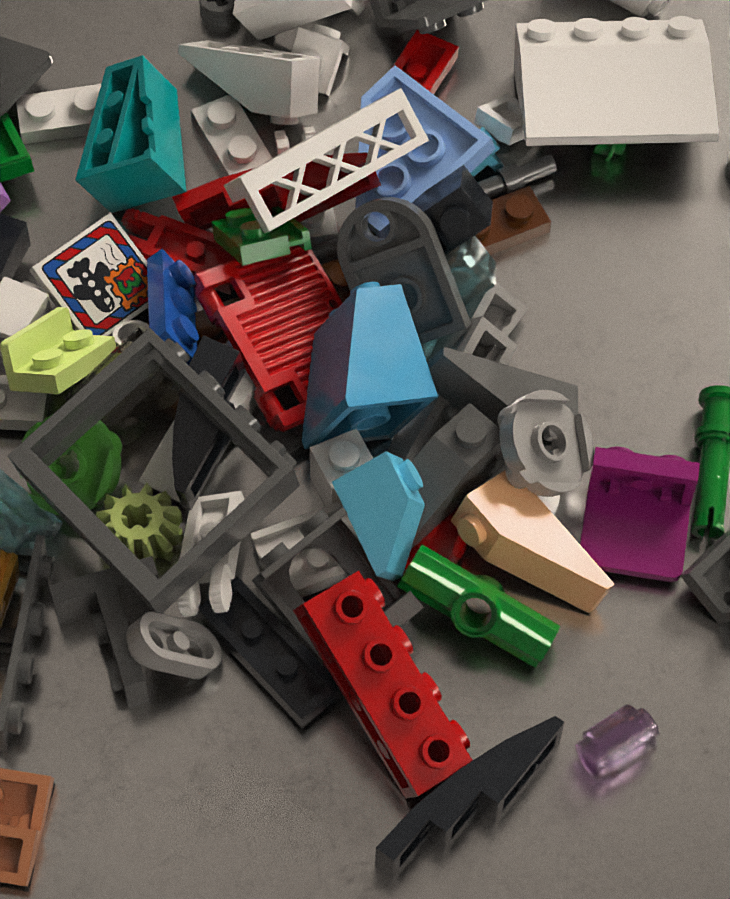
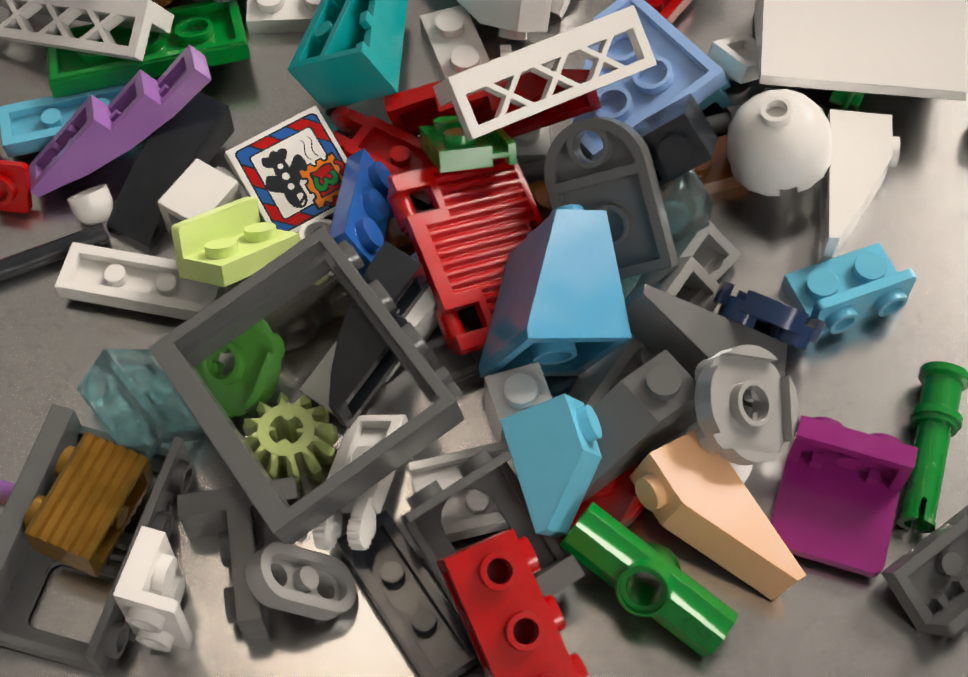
camera: 10 degrees right, 0 degrees up
none -> white bracket [113,526,194,652]
none -> dark blue plate [713,281,826,350]
none -> white cylinder [727,89,832,196]
none -> medium azure bracket [781,242,917,334]
none -> white slope [819,109,901,263]

